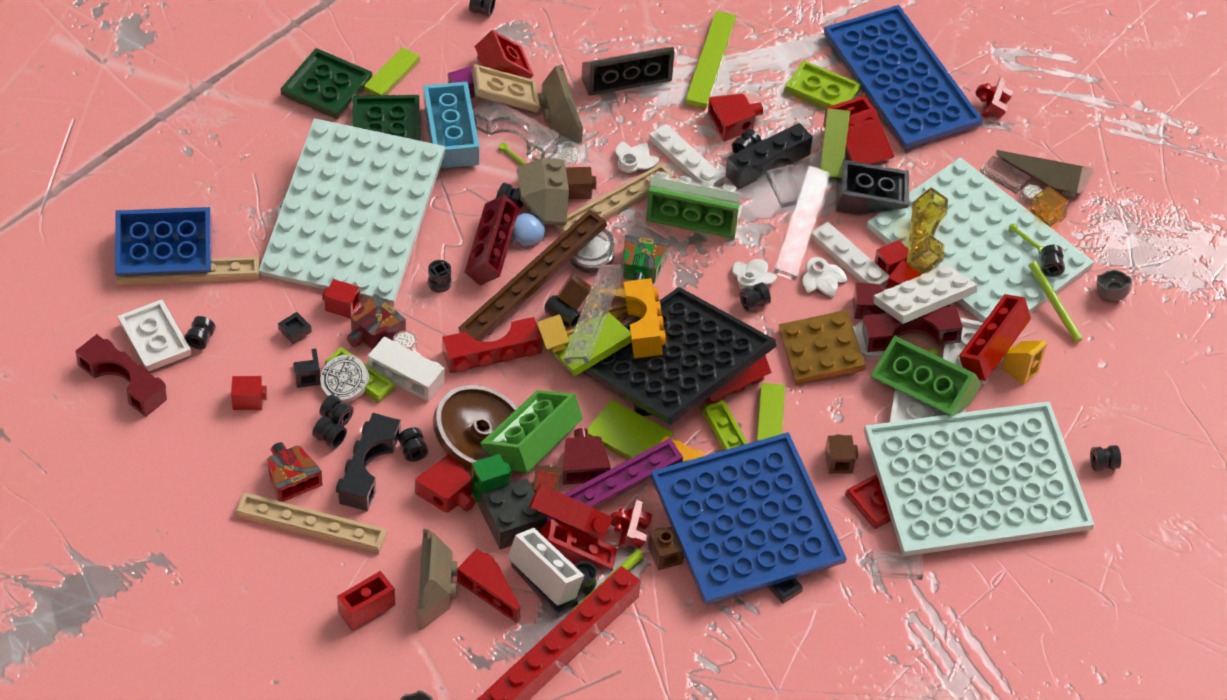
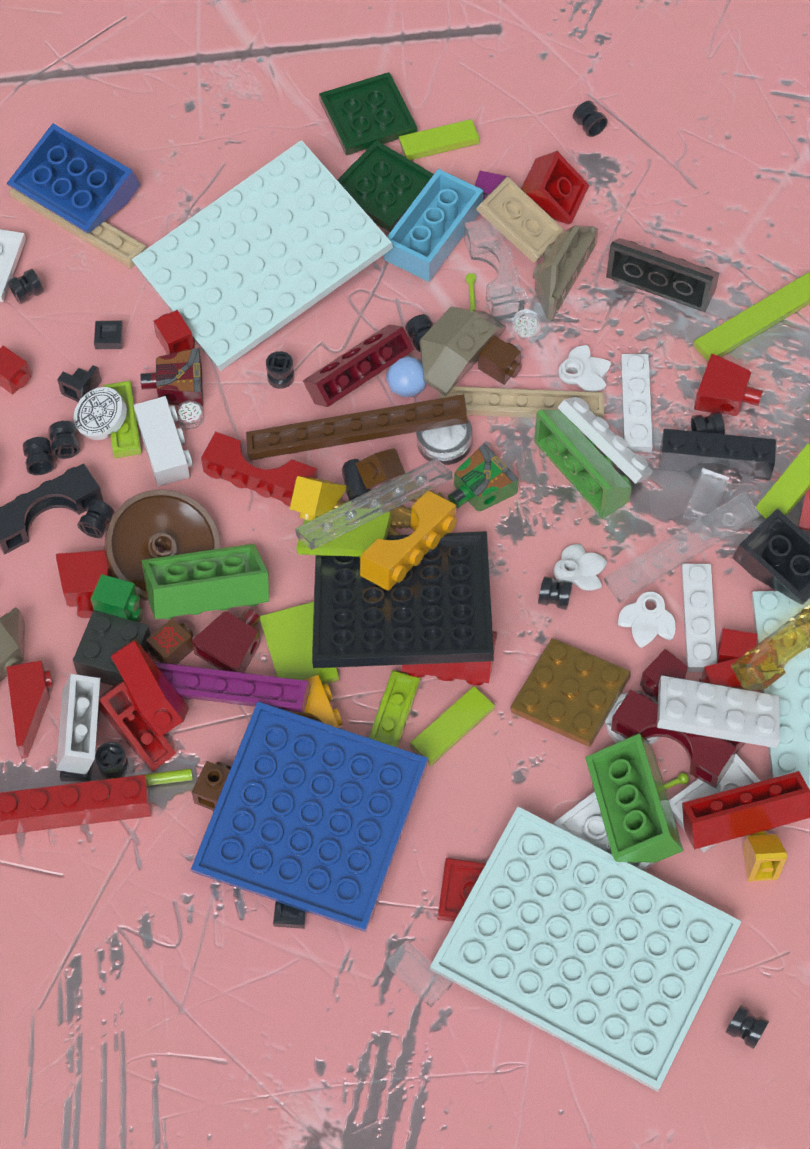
camera: 45 degrees right, 10 degrees up
red hips [610,499,653,550] -> none
reddish brown brick [825,434,858,474] -> none

